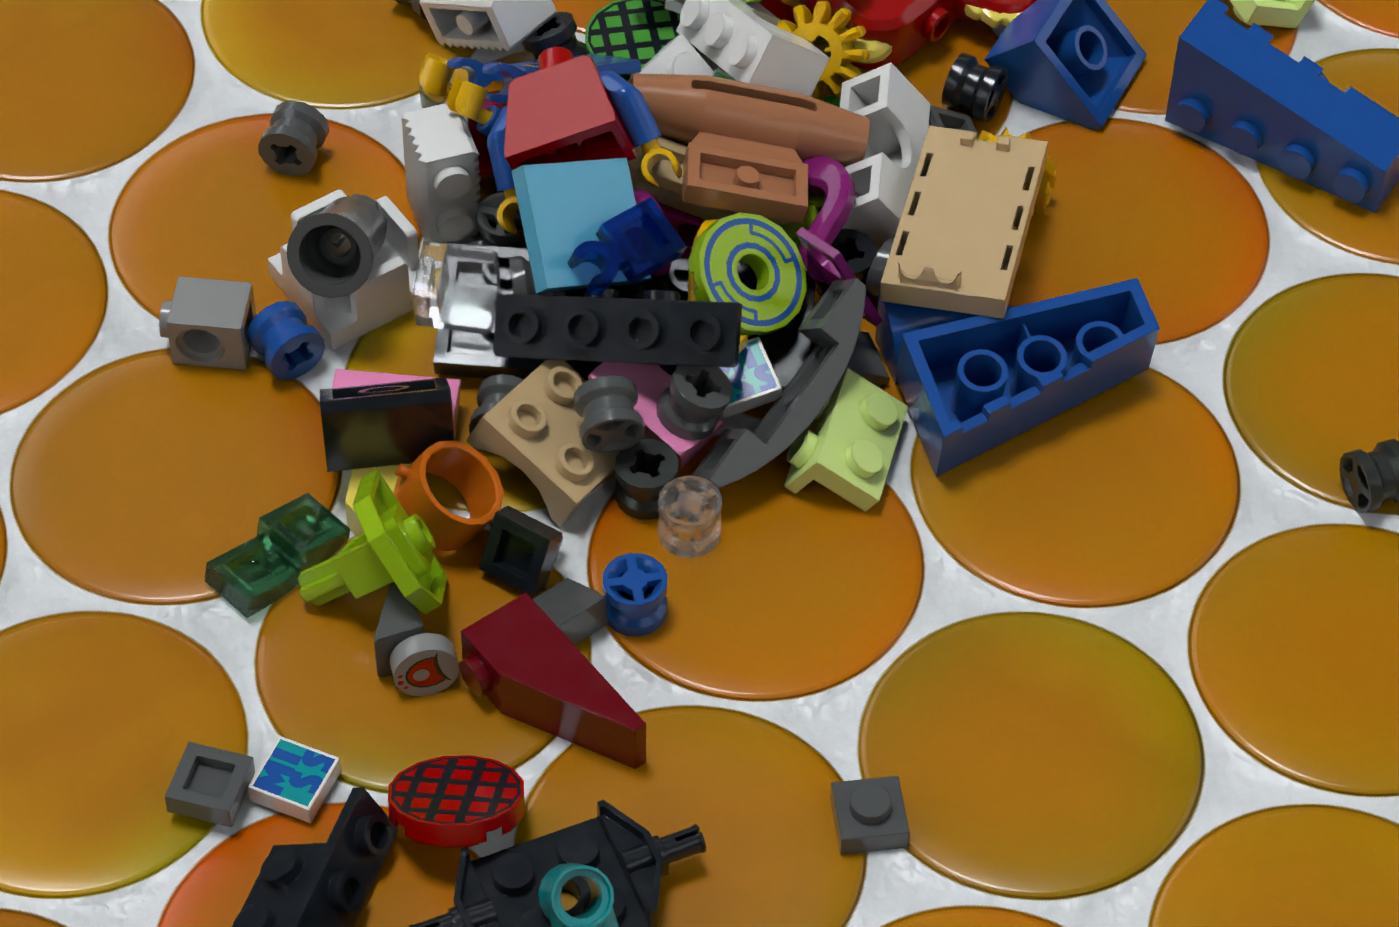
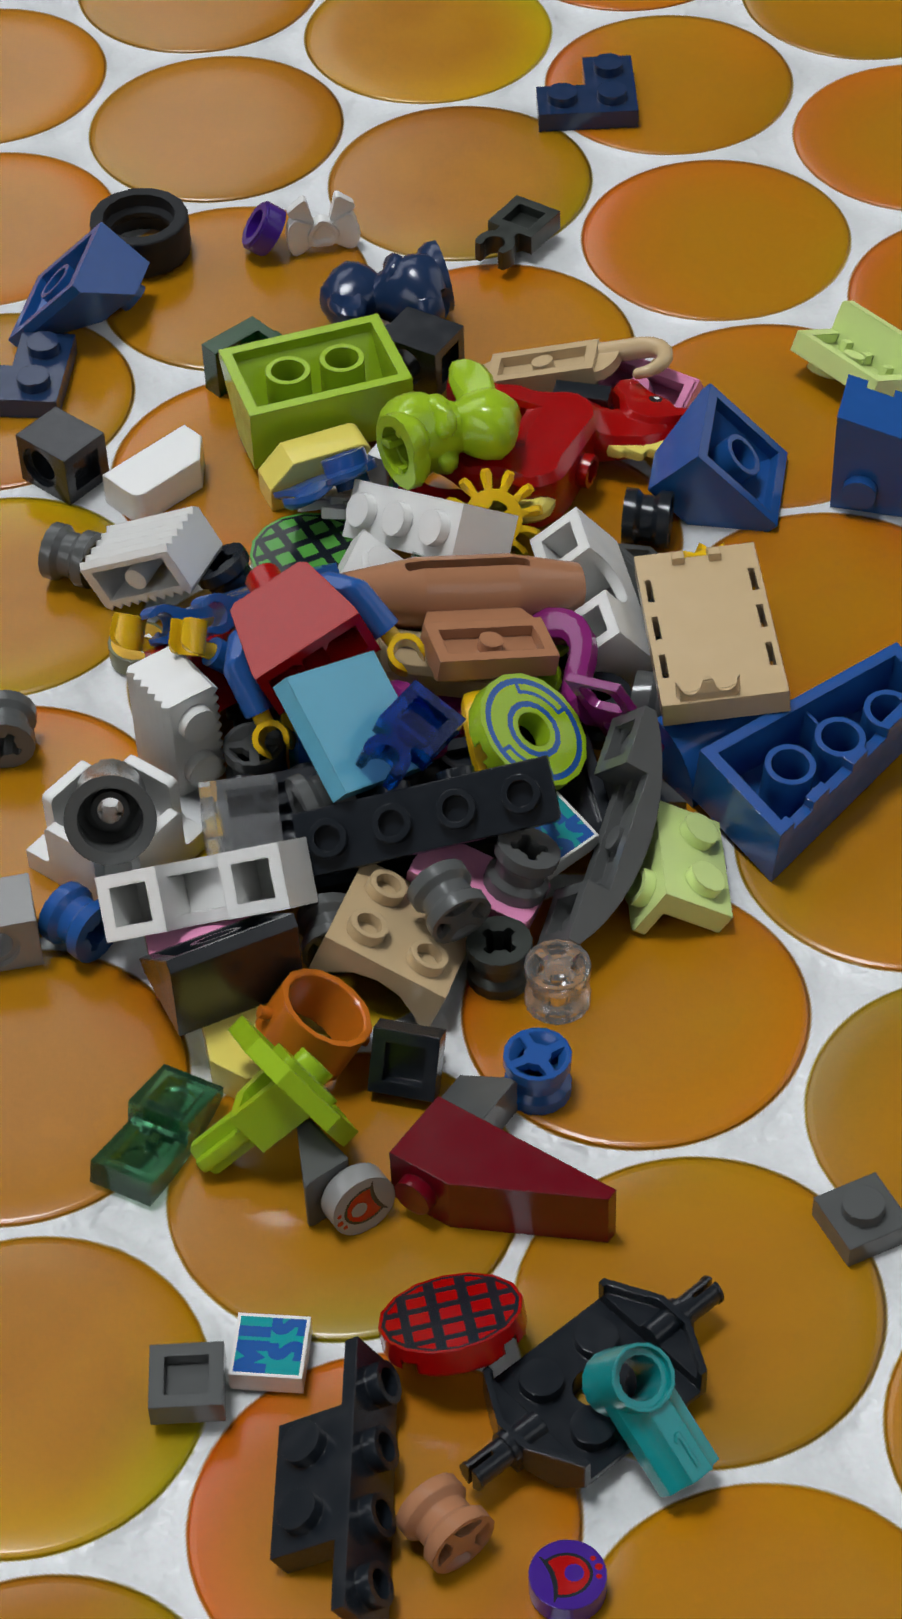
camera: 15 degrees left, 5 degrees down
none -> white arch [94,837,319,943]

